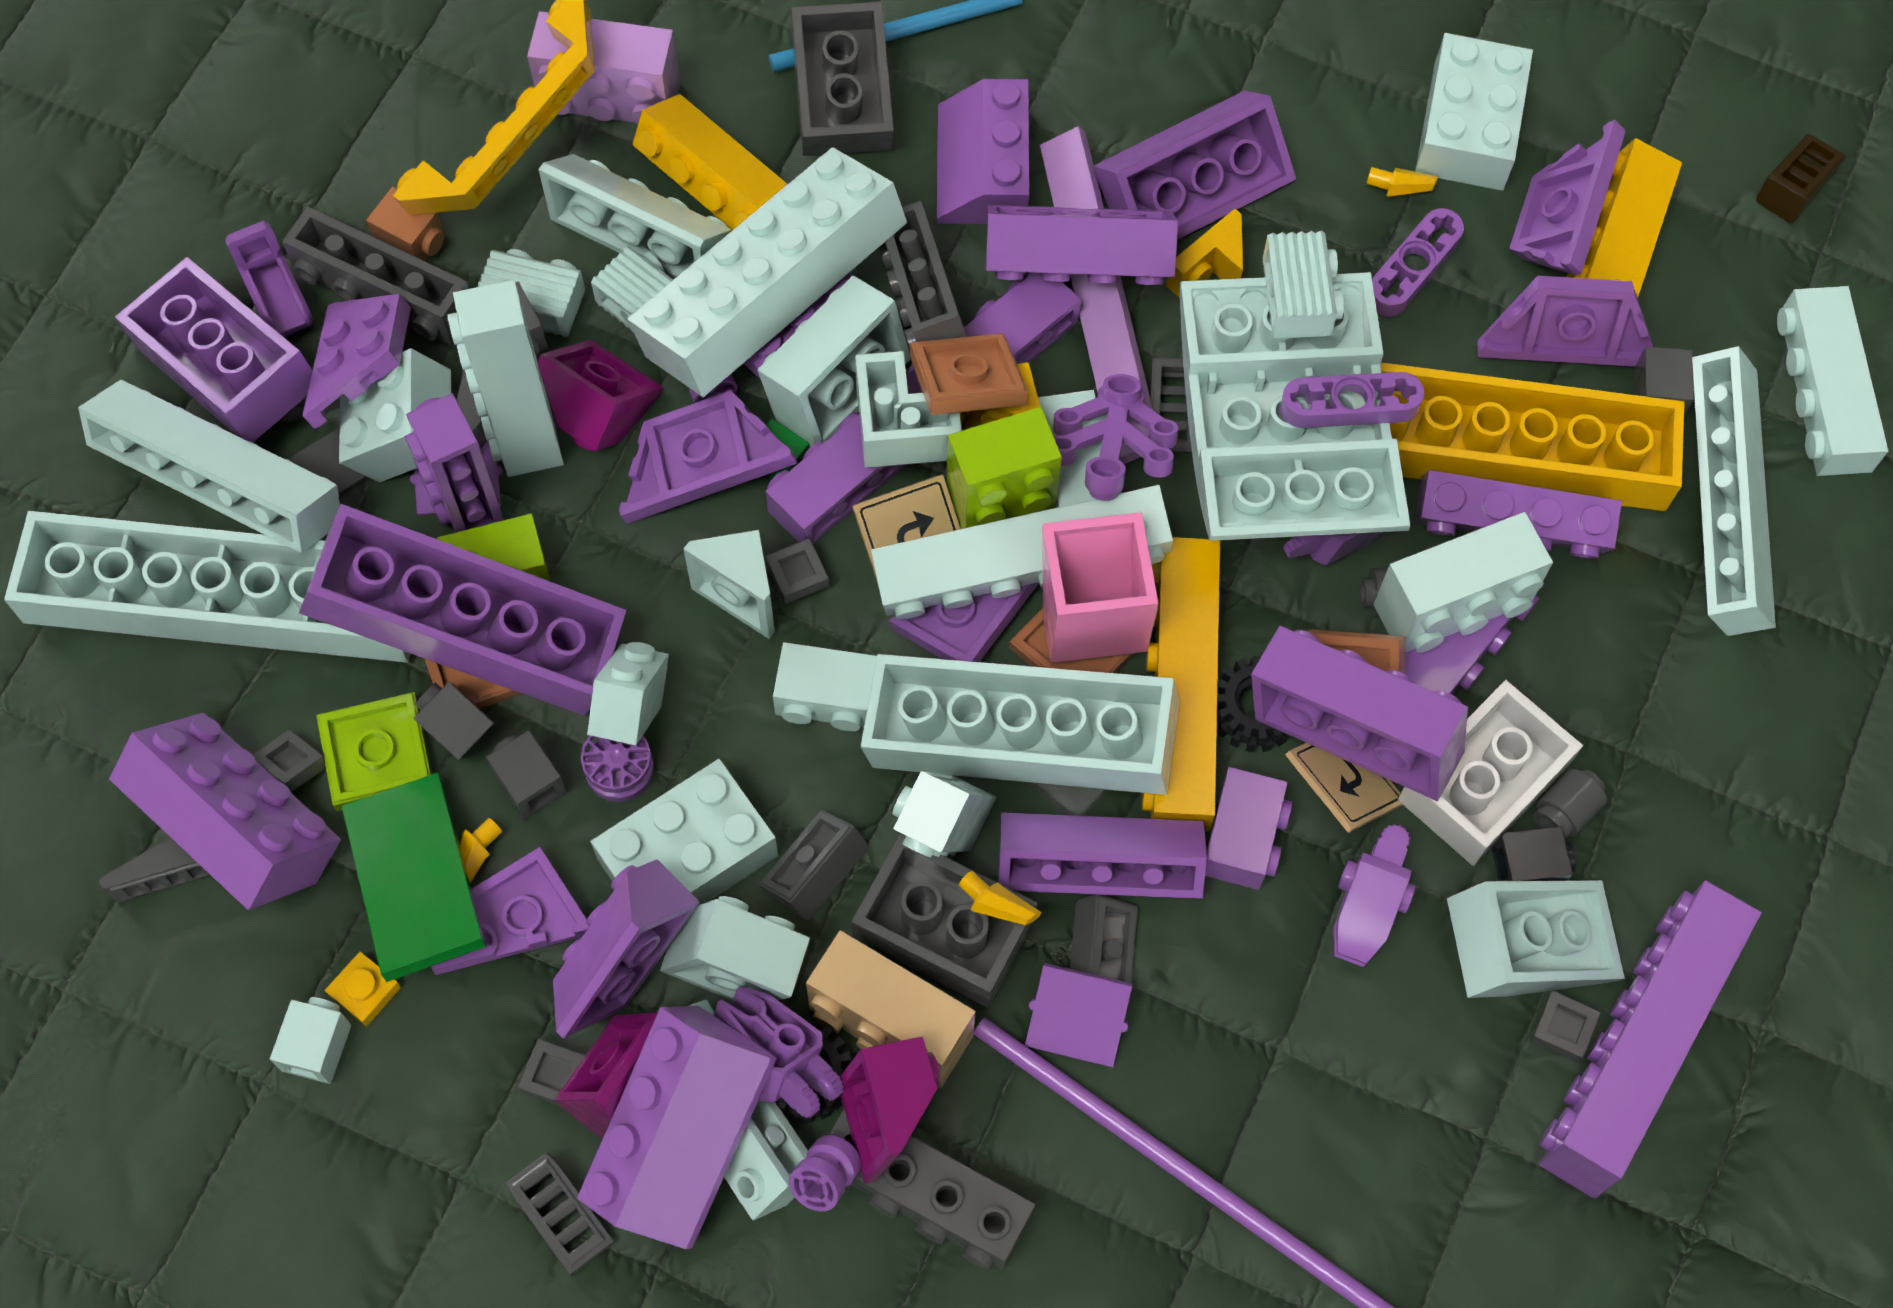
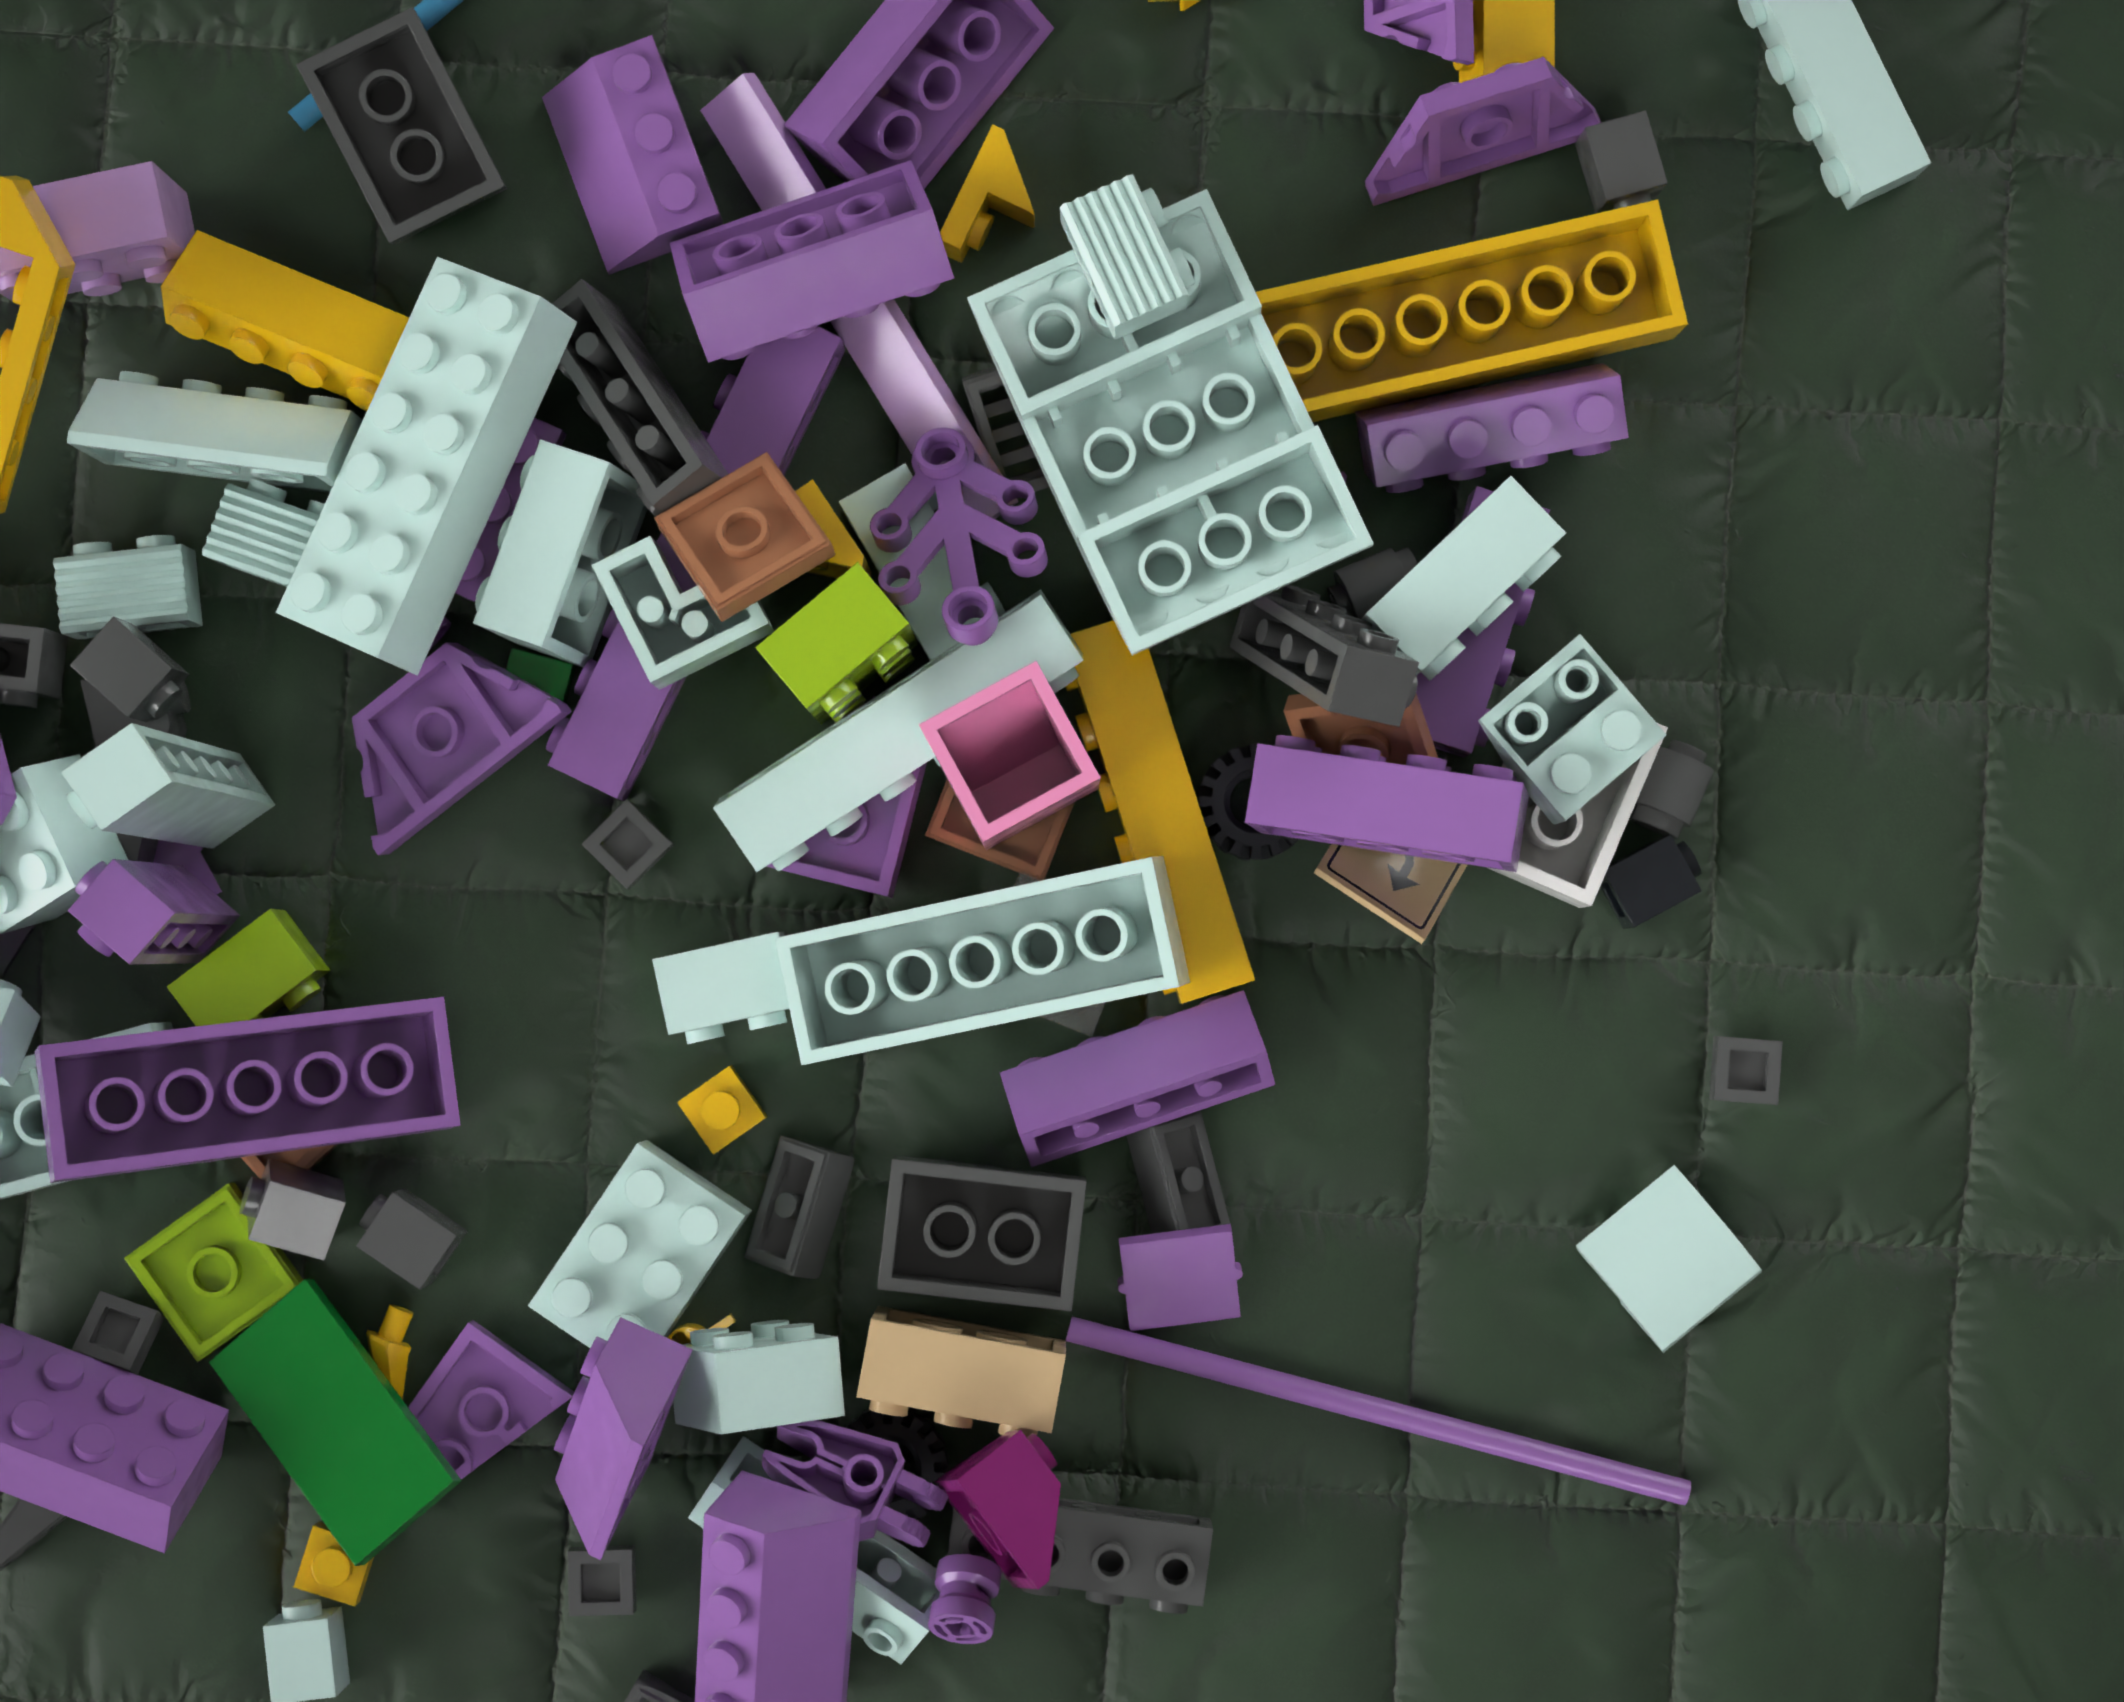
camera: 20 degrees left, 20 degrees up
magenta slope [538,340,664,452] -> none
magenta slope [554,1013,658,1138] -> none
medium lavender wheel [581,735,655,802] -> none
light aqua brick [587,642,669,746] -> none
light aqua slope [683,530,775,639] -> none
tan piece [852,474,960,587] -> none
light aqua brick [892,771,997,857] -> none
yellow bar [959,870,1042,925] -> none
medium lavender brick [1205,767,1292,890] -> none
medium lavender beam [1280,372,1424,428] -> none
medium lavender hinge [1333,823,1416,967] -> none
medium lavender beam [1372,208,1464,317] -> none
light aqua slope [1447,880,1625,998] -> none
medium lavender brick [1539,880,1762,1199] -> none
light aqua brick [1692,346,1776,636] -> none
none -> yellow plate [677,1065,768,1155]
none -> dark grey brick [1230,585,1419,727]
none -> light aqua slope [1478,634,1667,825]
none -> light aqua slope [1576,1165,1762,1353]

